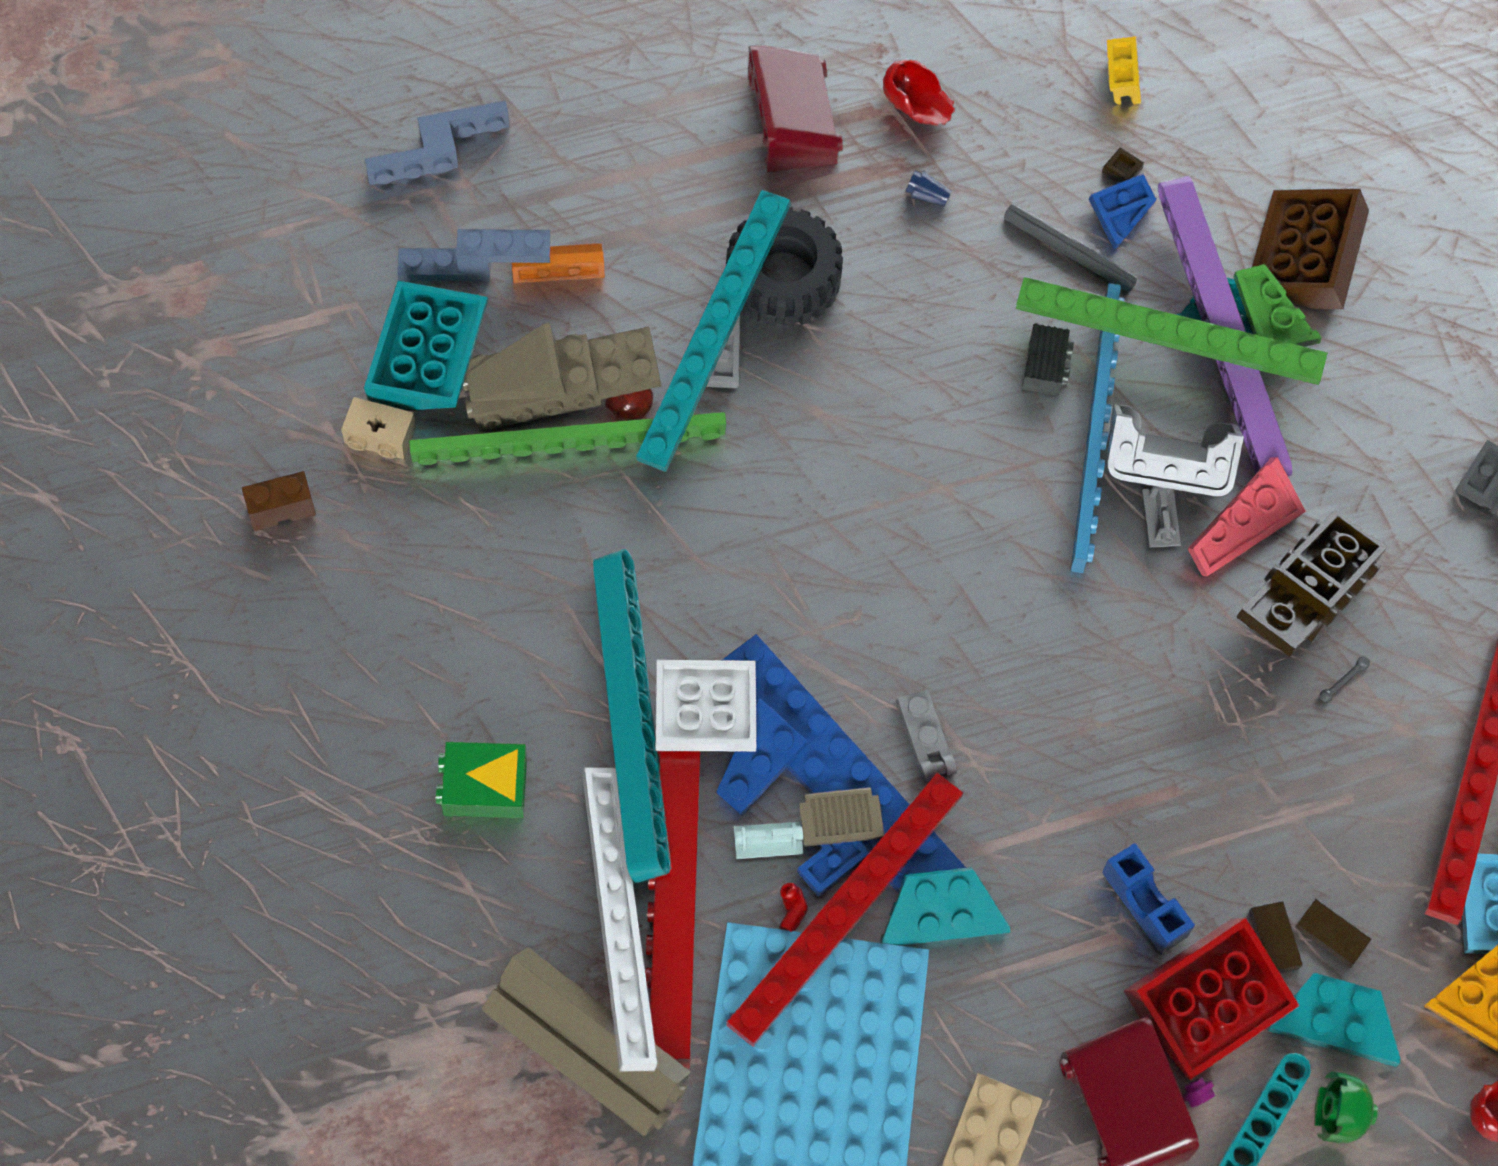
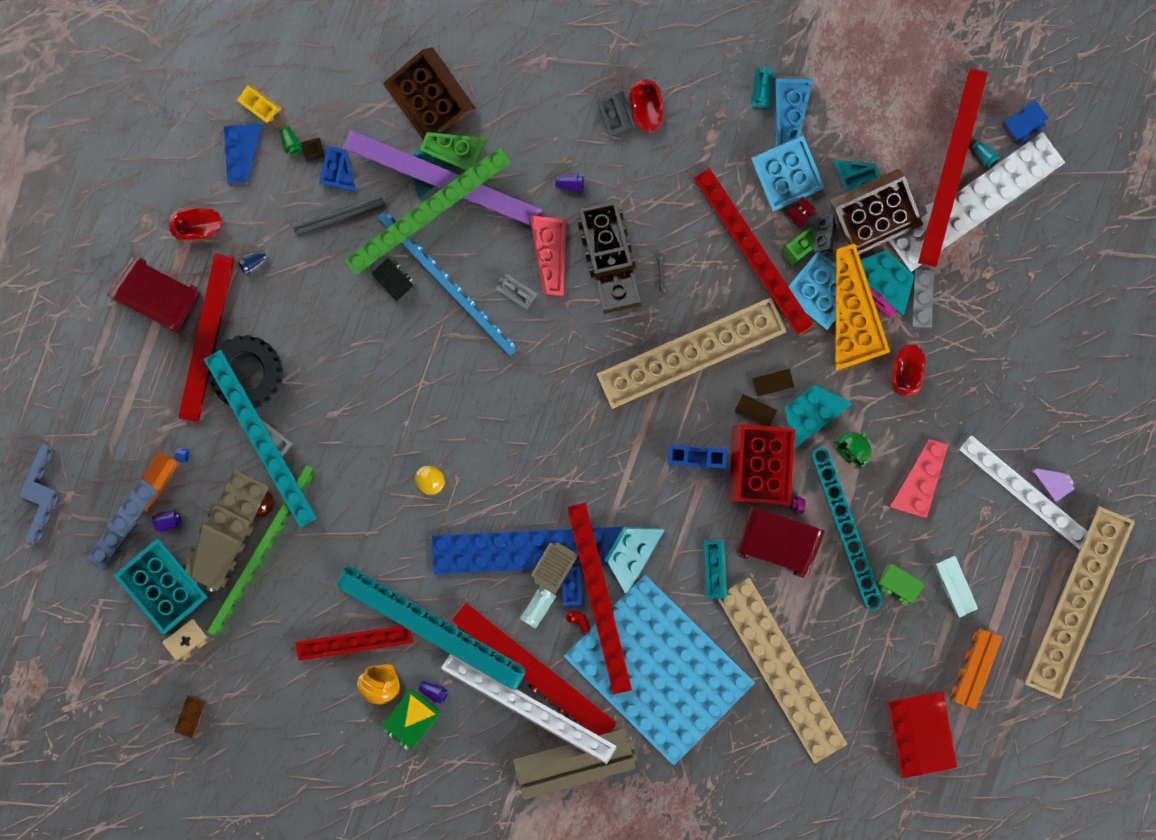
camera: 55 degrees left, 20 degrees up
white plate [656,660,756,752] -> none
blue wing [716,697,809,816] -> none
light grey plate [896,689,957,782] -> none
windscreen [1107,403,1244,496] -> none
none -> dark purple brick [152,509,182,532]
none -> blue hinge [174,448,190,463]
none -> red beam [179,253,235,423]
none -> blue wing [224,123,262,184]
none -> green cone [279,126,302,156]
none -> red plate [295,625,413,661]
none -> light orange helmet [356,663,400,705]
none -> yellow hair [414,465,445,495]
none -> dark purple cone [418,681,449,704]
none -> dark purple cone [555,174,584,193]
none -> tan plate [596,297,787,409]
none -> teal plate [704,540,727,599]

